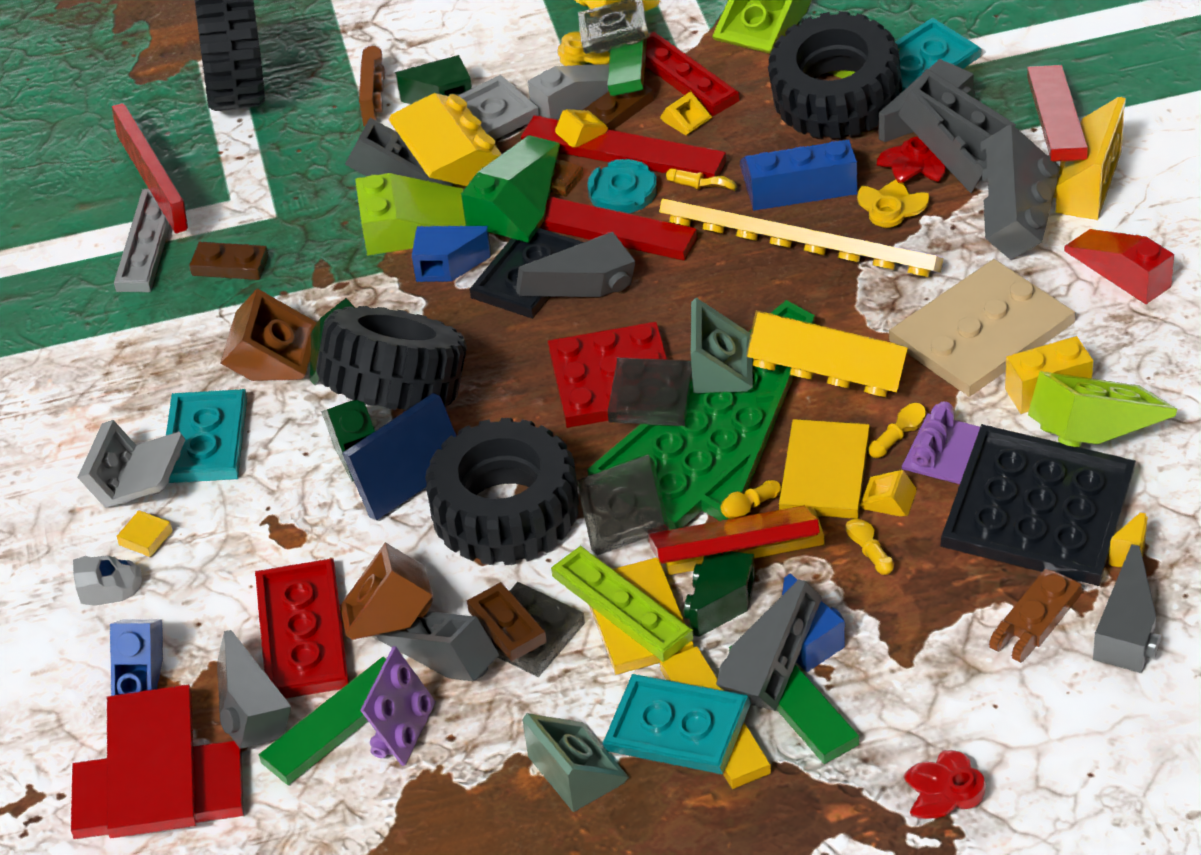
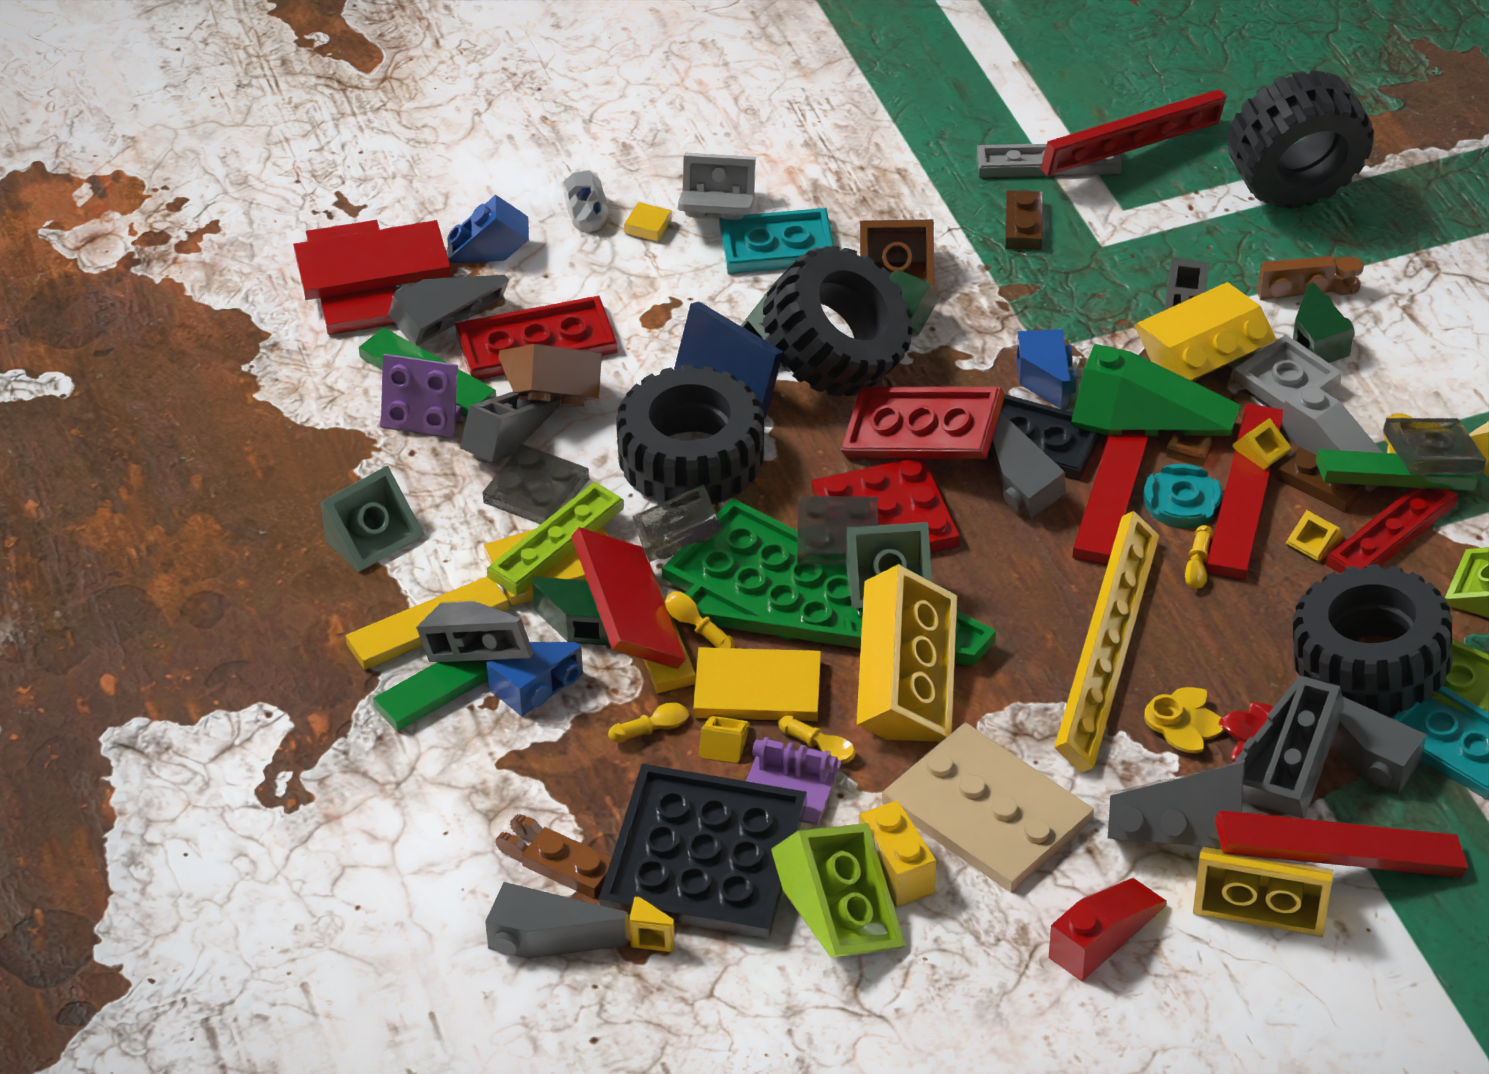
camera: 80 degrees right, 0 degrees up
lime slope [355,173,466,256] -> none
reddish brown plate [467,582,547,662] -> none
teal tile [603,674,751,775] -> none
blue slope [740,140,857,211] -> none
red plate [903,750,986,819] -> none
none -> red tile [841,387,1005,459]

